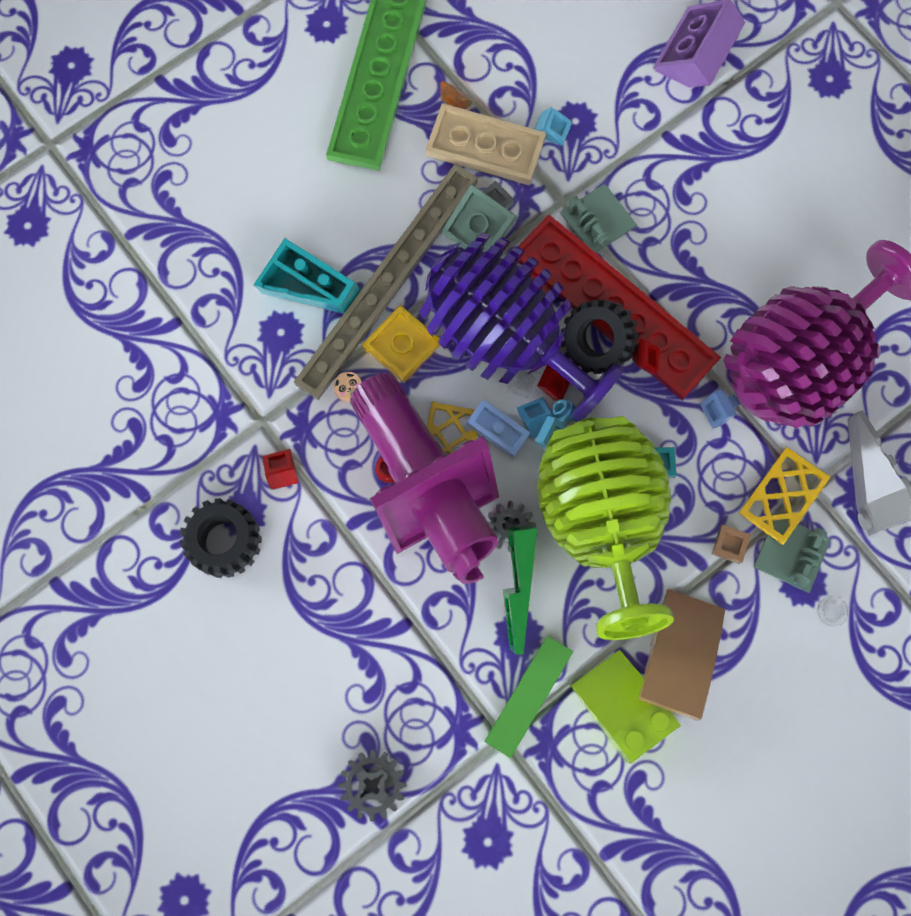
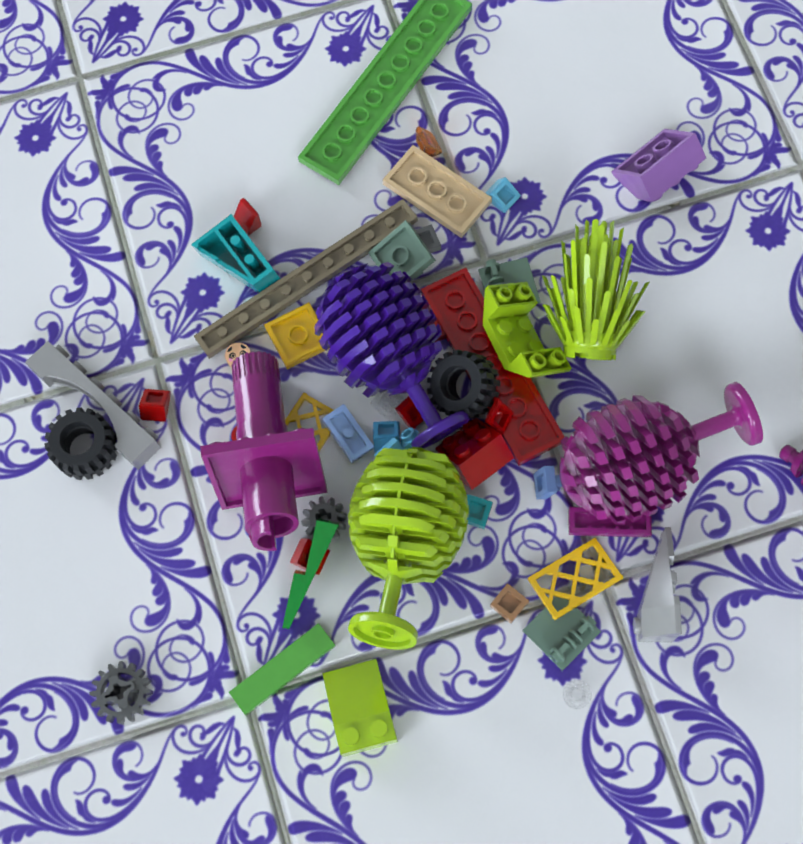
camera: 25 degrees right, 5 degrees down
medium nougat slope [638,589,725,721] -> none
none -> light grey arch [25,341,161,470]
none -> red slope [234,198,262,236]
none -> red slope [290,538,330,575]
none -> red slope [435,418,514,490]
none -> lime slope [483,282,572,378]
none -> lime plant [542,219,650,360]
none -> magenta plate [568,507,652,537]

